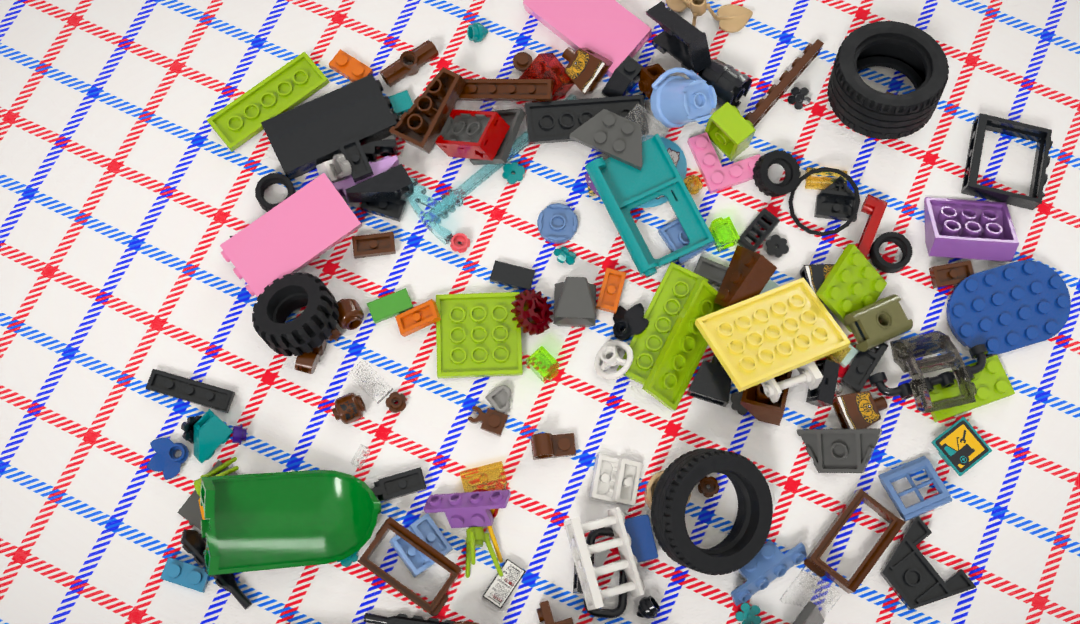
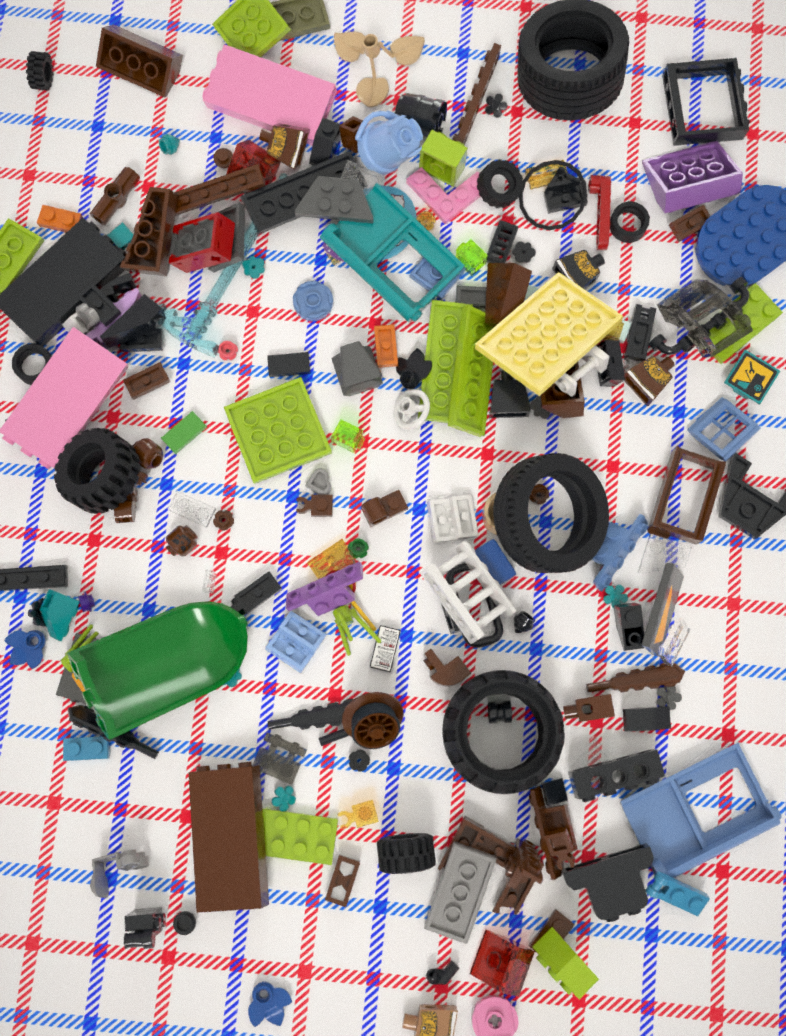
camera: 20 degrees left, 5 degrees up
reddish brown piece [358,516,463,616] -> none
orange plate [395,299,441,337] -> none
dark red gear [511,289,553,336] -> none
teal plant [553,247,577,265] -> none
black piece [646,1,712,74] -> none
dark grey wing [797,428,882,473] -> none
lime plate [816,244,887,332] -> none
olive piece [844,294,913,352] -> none
none -> green plate [348,538,369,559]

